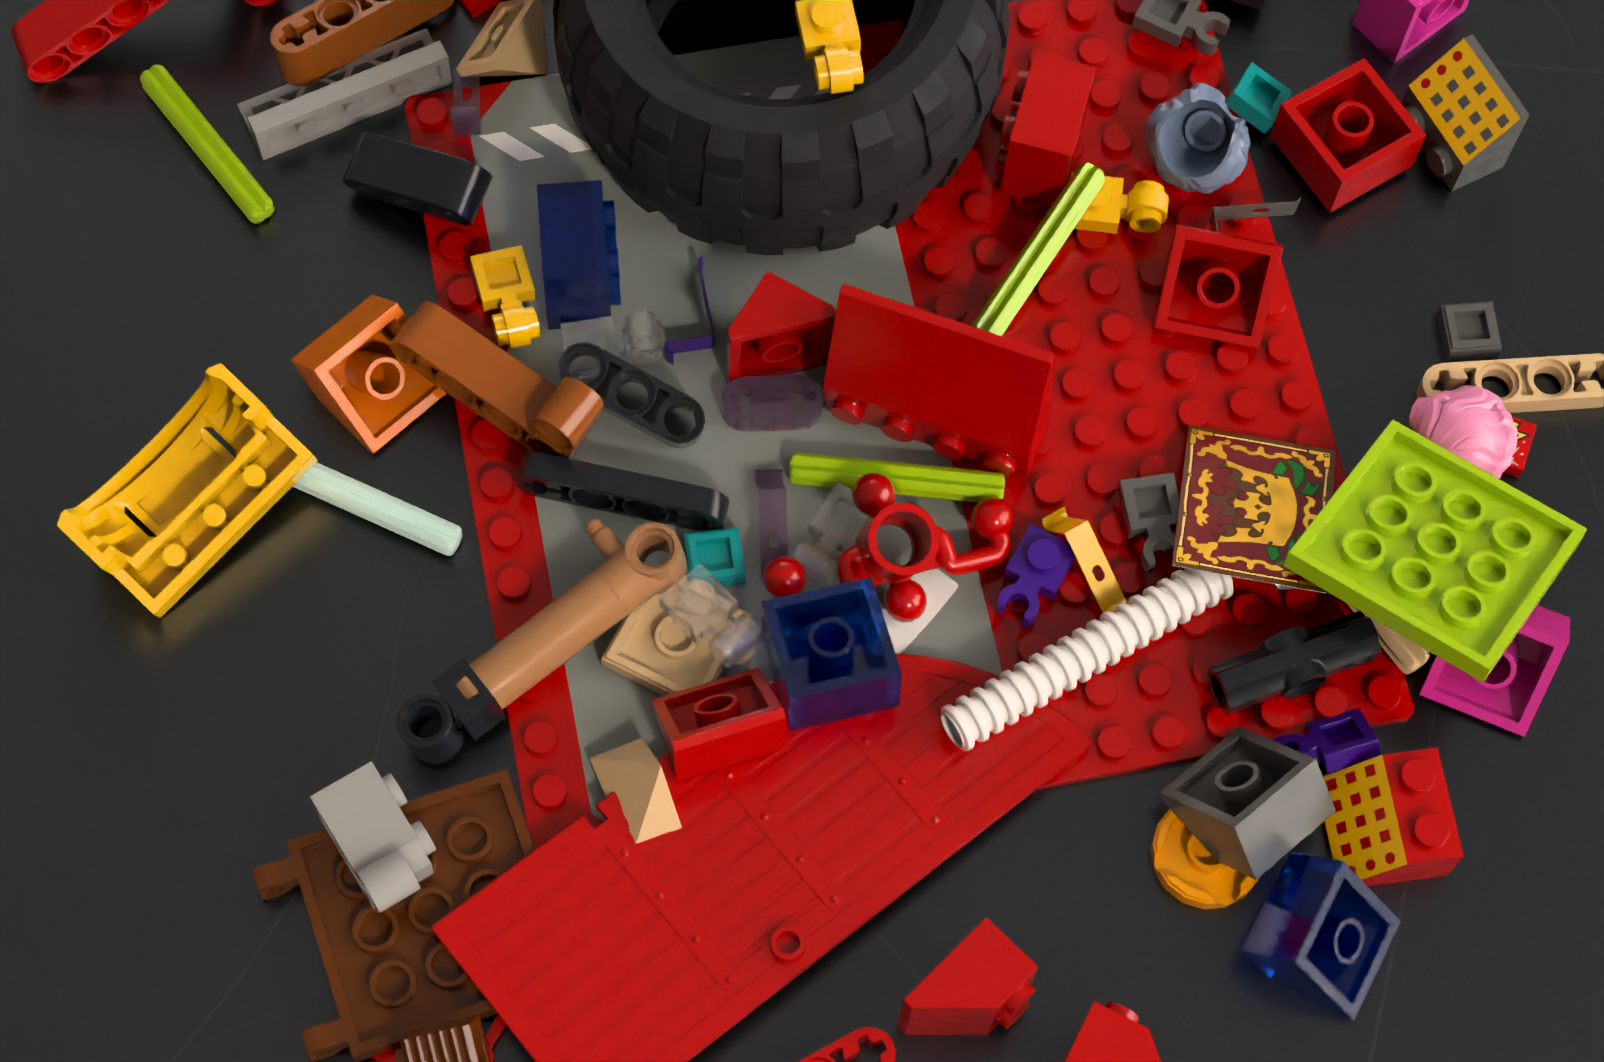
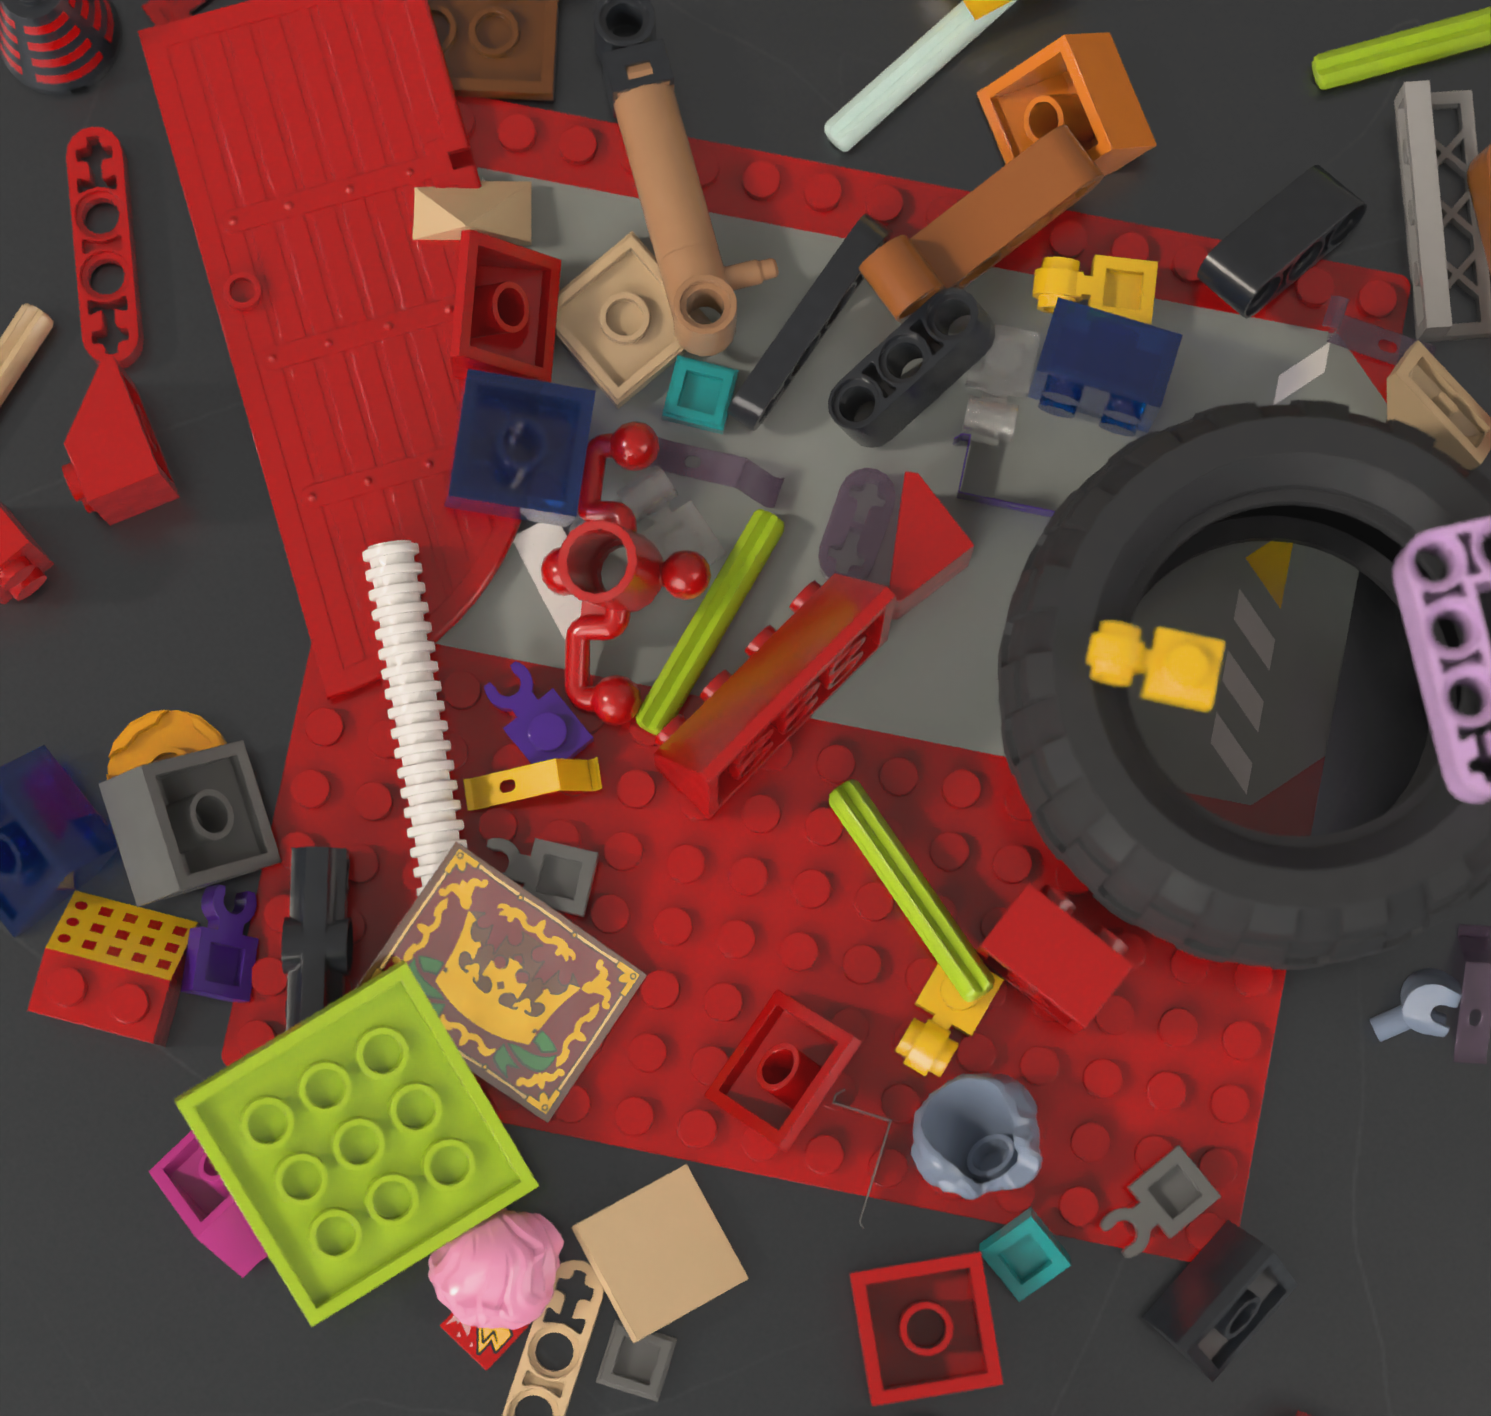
camera: 120 degrees right, 15 degrees up
clear plate [659,563,764,668] -> none
none -> tan tile [571,1164,749,1343]

